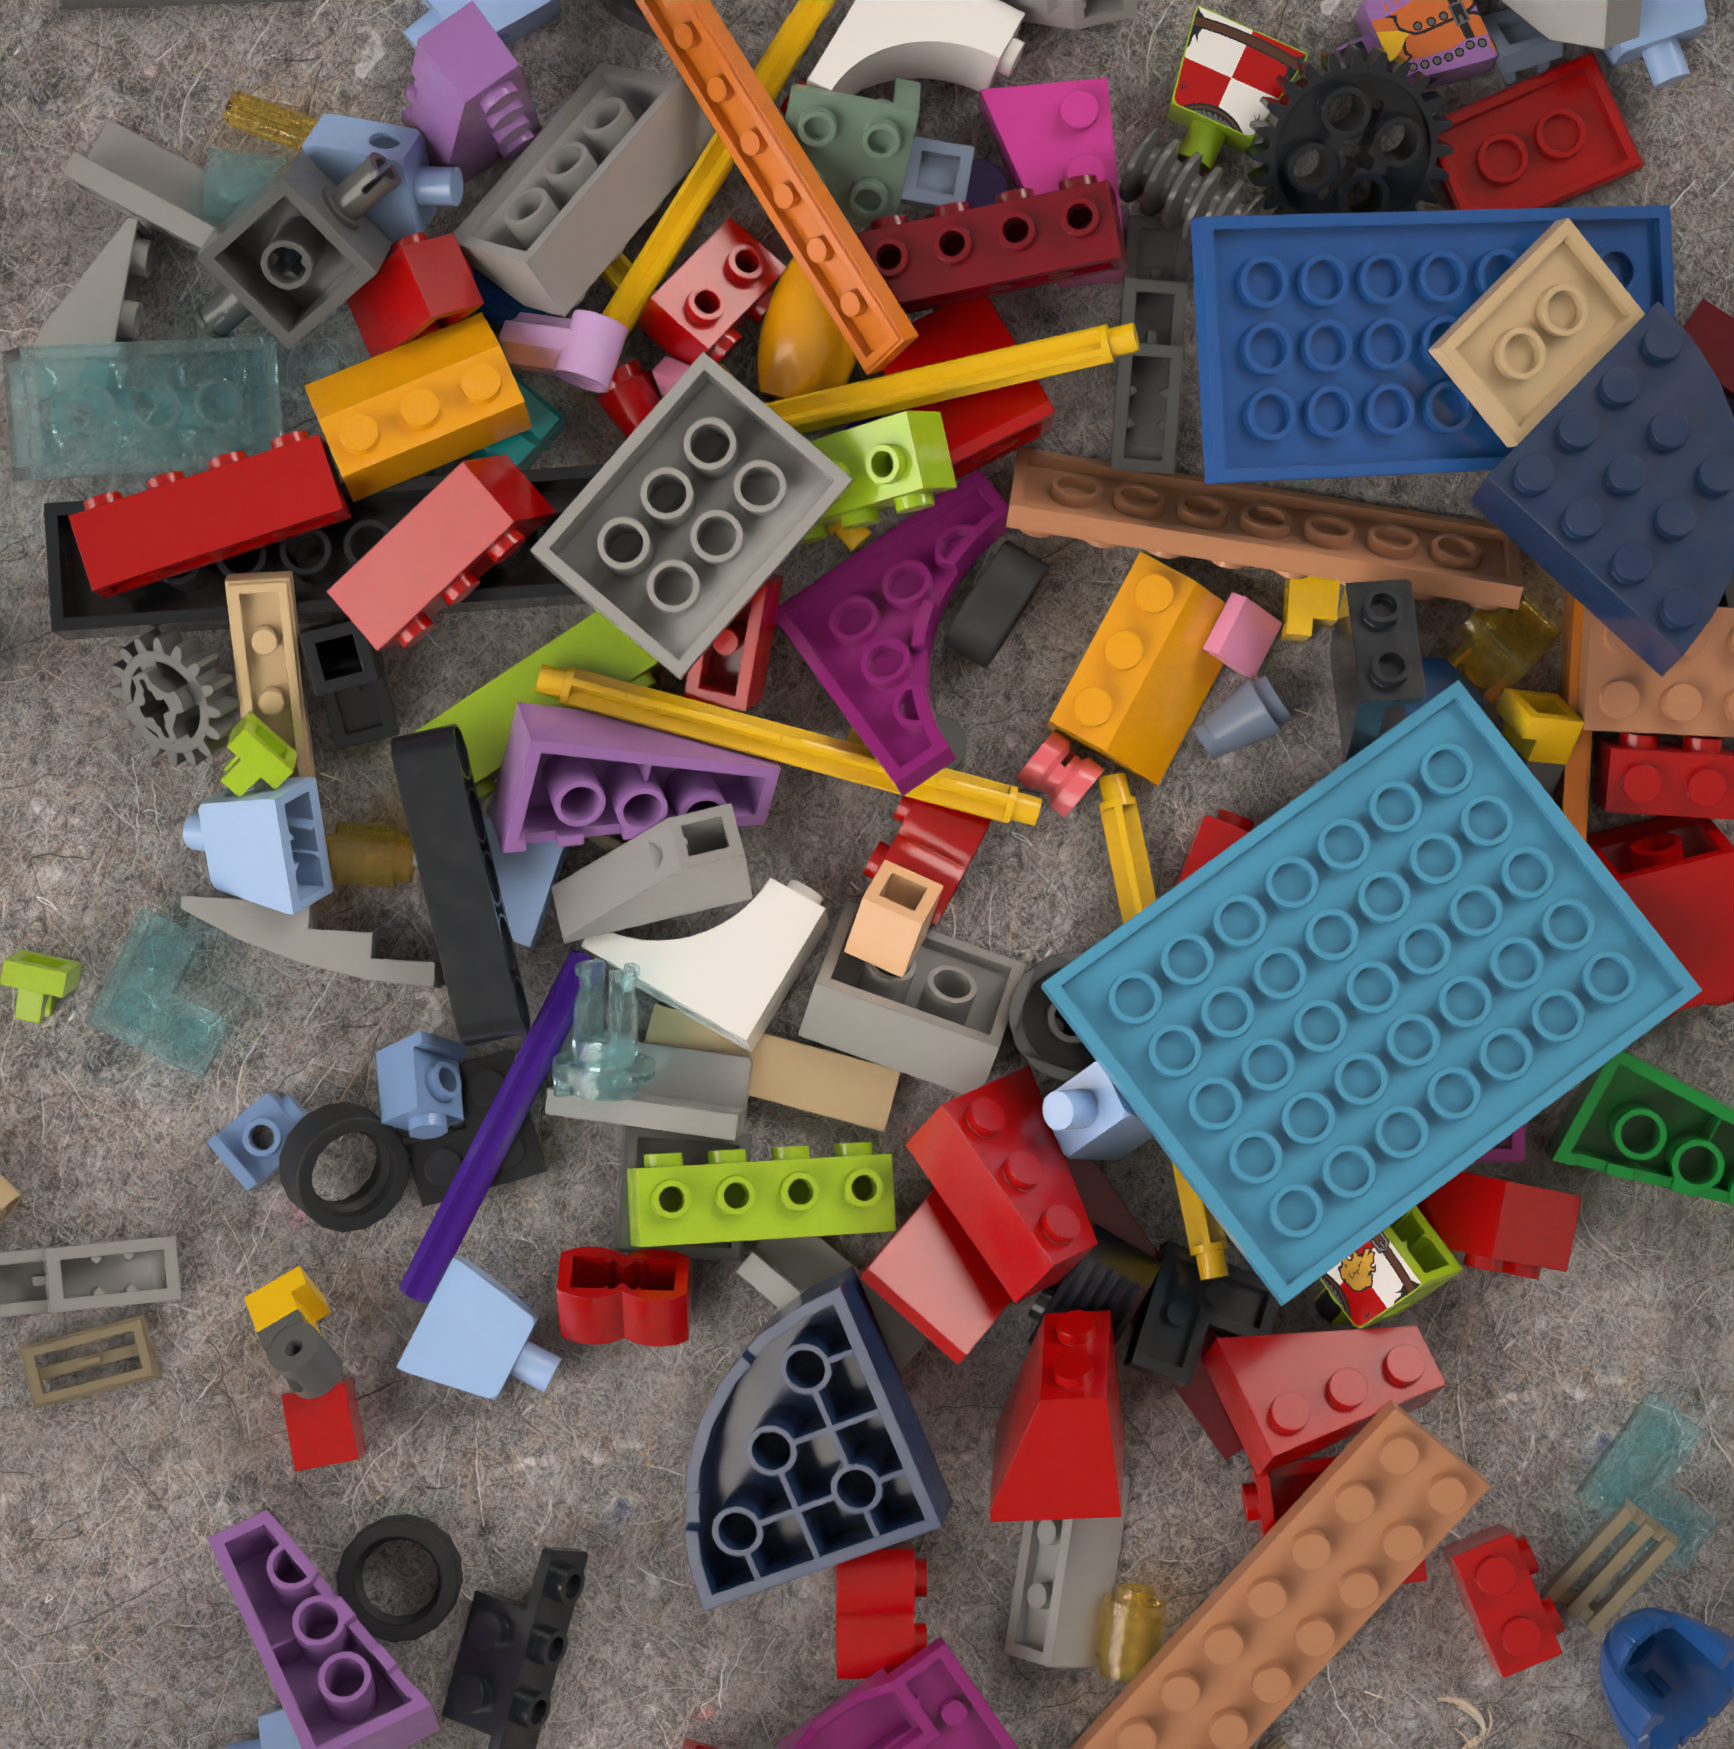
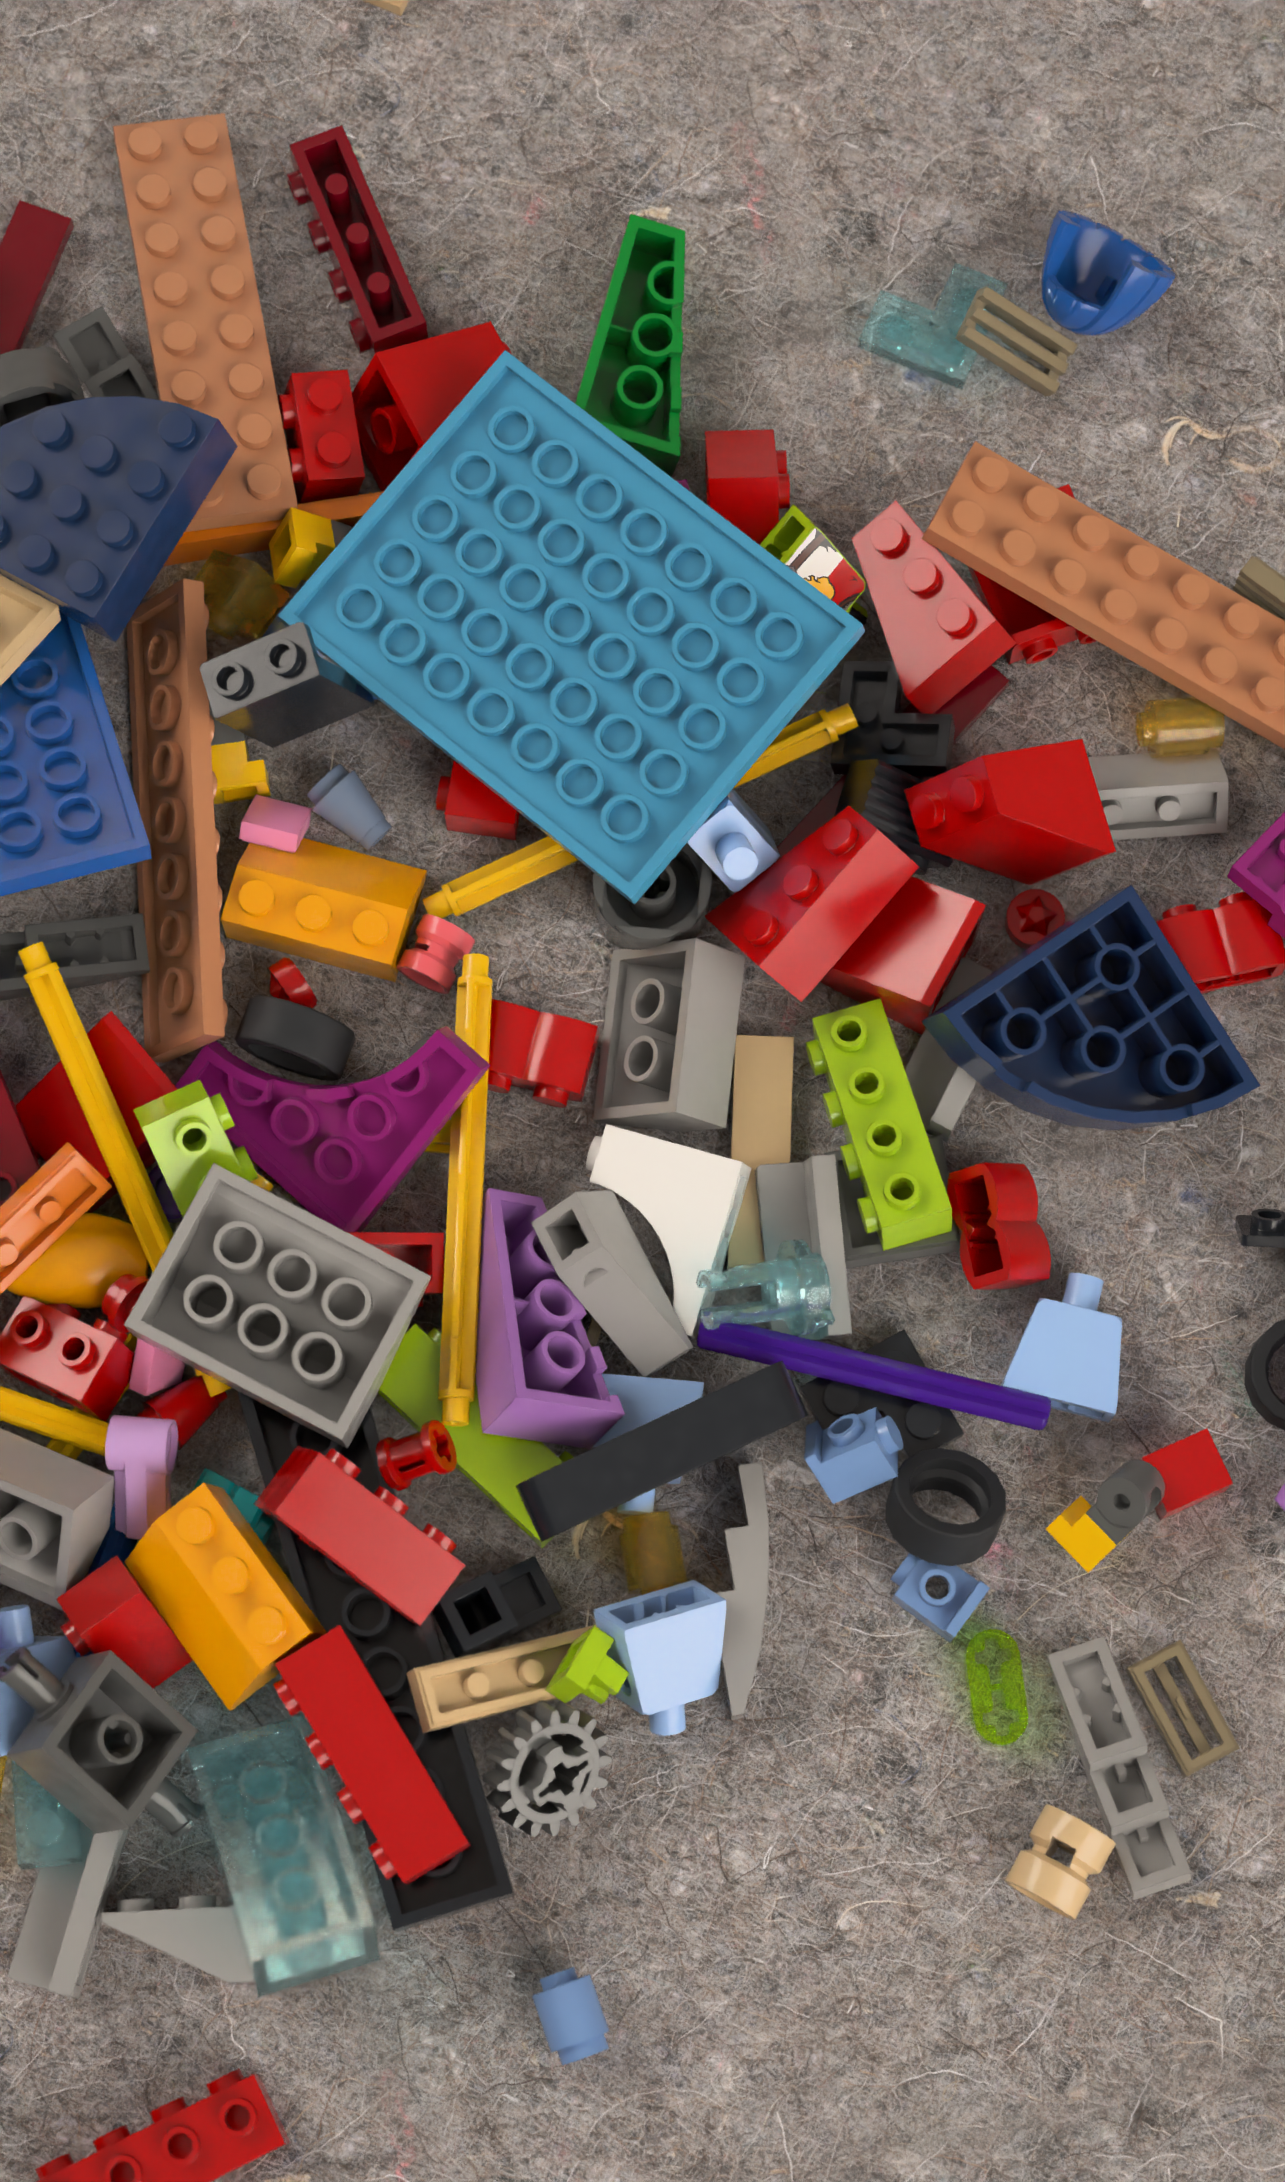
camera: 105 degrees left, 10 degrees down
lime tile [0,949,82,1024] -> none
clear light blue plate [86,908,233,1078] -> none
light nougat brick [844,860,944,978] -> none
red brick [1441,1523,1565,1678] -> none
none -> red plate [102,1274,149,1333]
none -> red tile [267,956,318,1009]
none -> red bush [376,1420,457,1491]
none -> clear neon green beam [964,1629,1028,1747]
none -> red tile [1005,889,1065,949]

